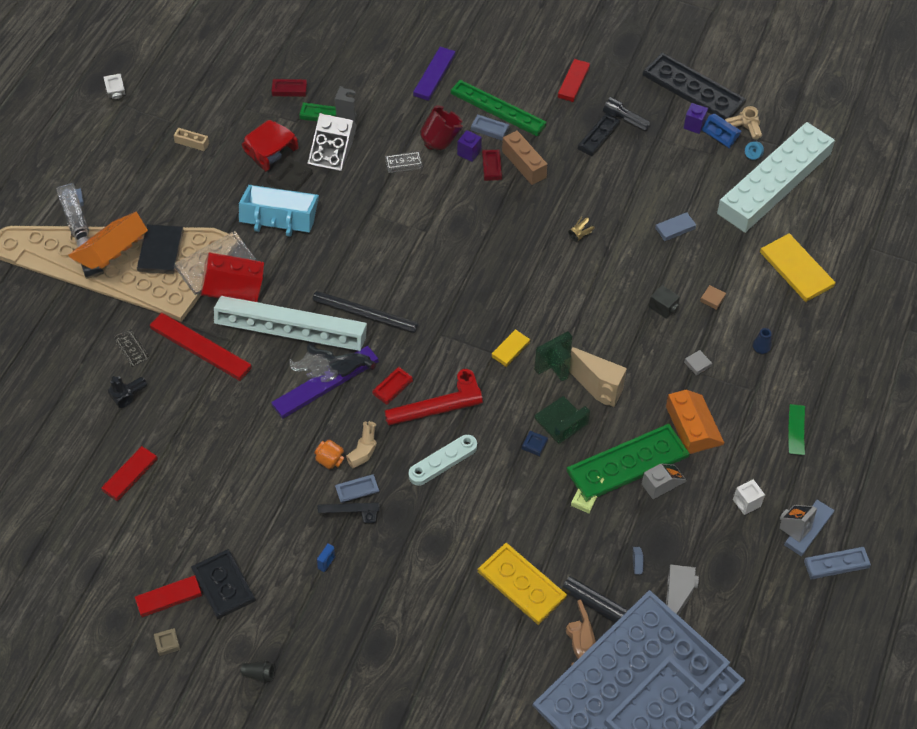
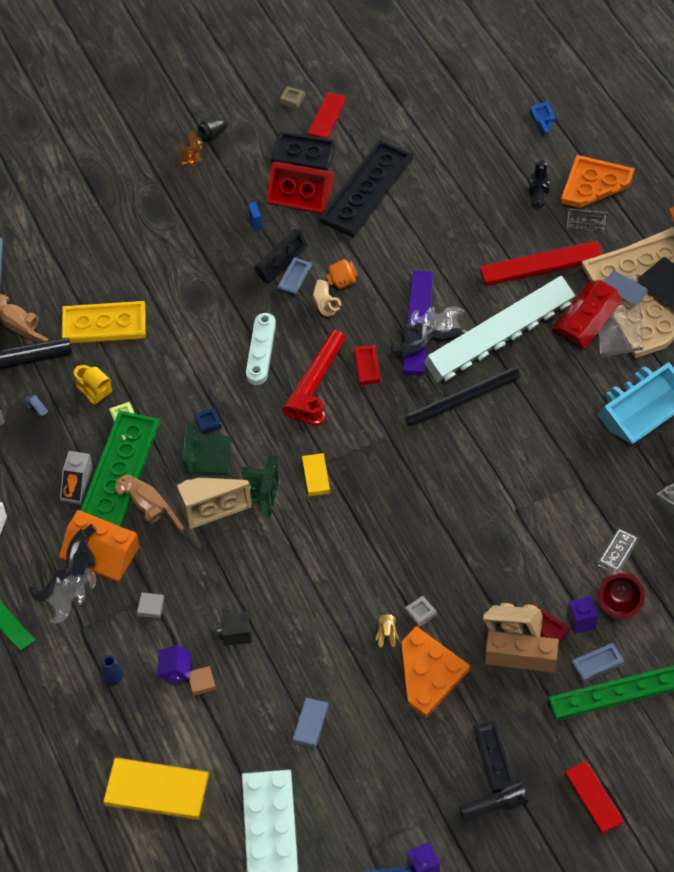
camera: 135 degrees right, 0 degrees up
red tile [101,446,158,502] -> none
none -> piece [29,523,97,623]
none -> yellow piece [74,365,112,405]
none -> medium nougat animal [115,474,184,532]
none -> dark purple brick [158,645,191,684]
none -> clear orange bracket [179,131,203,164]
none -> red slope [266,162,334,213]
none -> black tile [319,140,413,238]
none -> orange plate [401,626,470,718]
none -> light grey tile [405,596,437,628]
none -> tan slope [483,603,543,637]
none -> blue slope [529,101,556,136]
none -> orange plate [561,155,635,208]
none -> sand blue tile [604,270,648,308]

